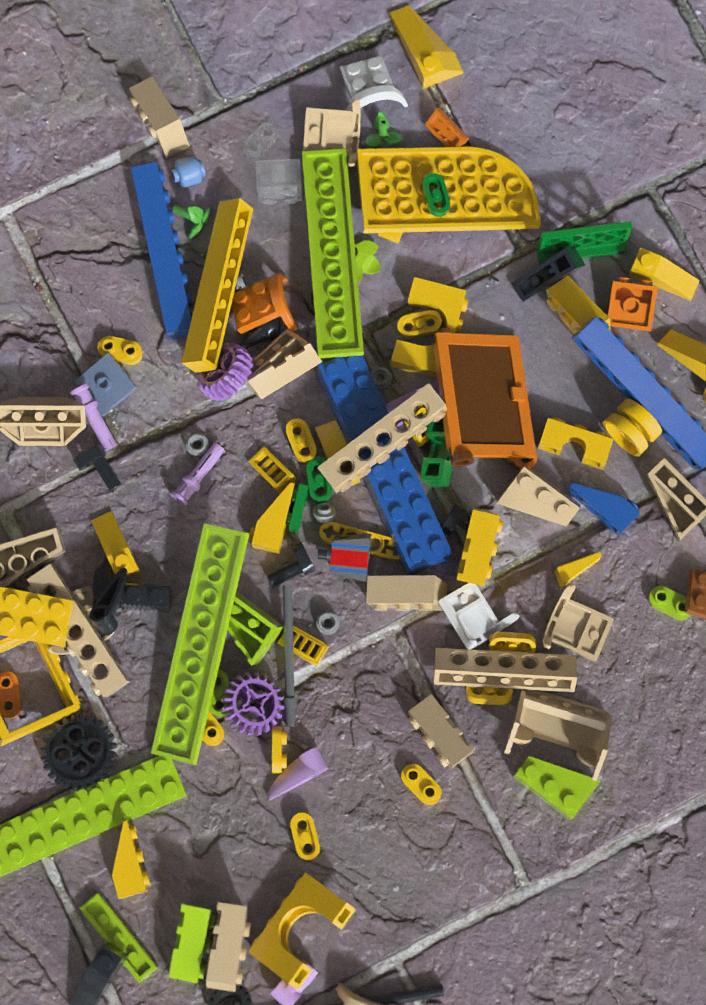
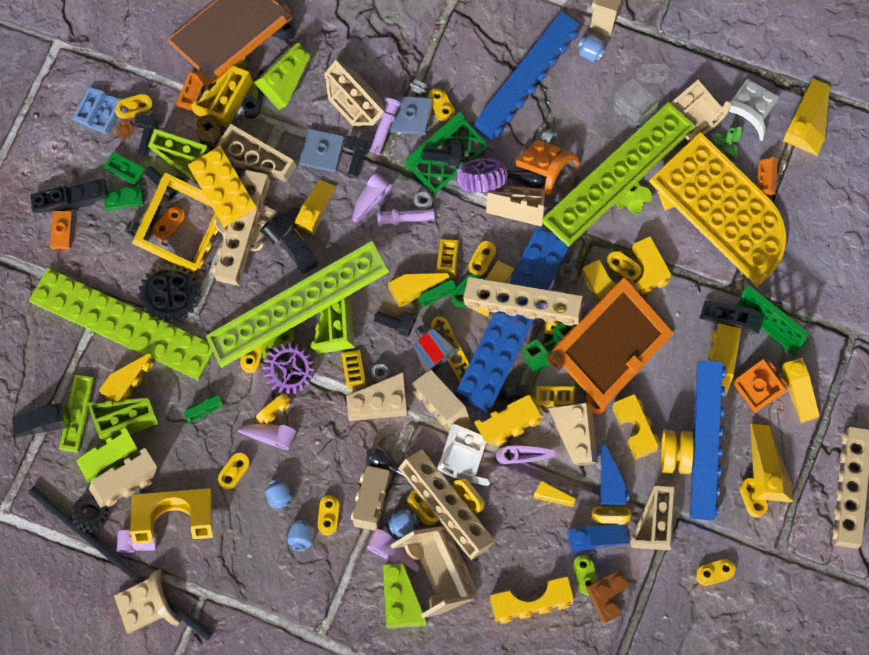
camera: 50 degrees right, 5 degrees down
black piece [89,568,128,635] -> none
bright green plant [172,204,210,239] -> none
yellow brick [181,198,253,373] -> none
dark grey bar [283,586,297,727] -> none
light grey plate [313,503,336,523] -> none
green plate [422,173,451,217] -> none
tan piece [542,584,614,662] -> none
none -> lime wedge [87,398,159,445]
none -> green plate [183,395,224,424]
none -> medium blue head [265,479,293,510]
none -> medium blue head [287,520,315,551]
none -> sand blue plate [299,129,344,173]
none -> tan wedge [346,373,407,421]
none -> lavender piece [352,173,392,224]
none -> black piece [366,446,407,480]
none -> lavender piece [367,529,419,573]
none -> medium blue head [389,509,419,537]
none -> green fence [404,112,489,195]
none -> light grey plate [410,79,427,95]
none -> black piece [421,140,461,167]
none -> yellow arch [490,577,574,624]
none -> lavender piece [496,446,555,464]
none -> yellow slope [535,386,577,407]
none -> blue slope [567,524,629,554]
none -> yellow plate [592,506,631,525]

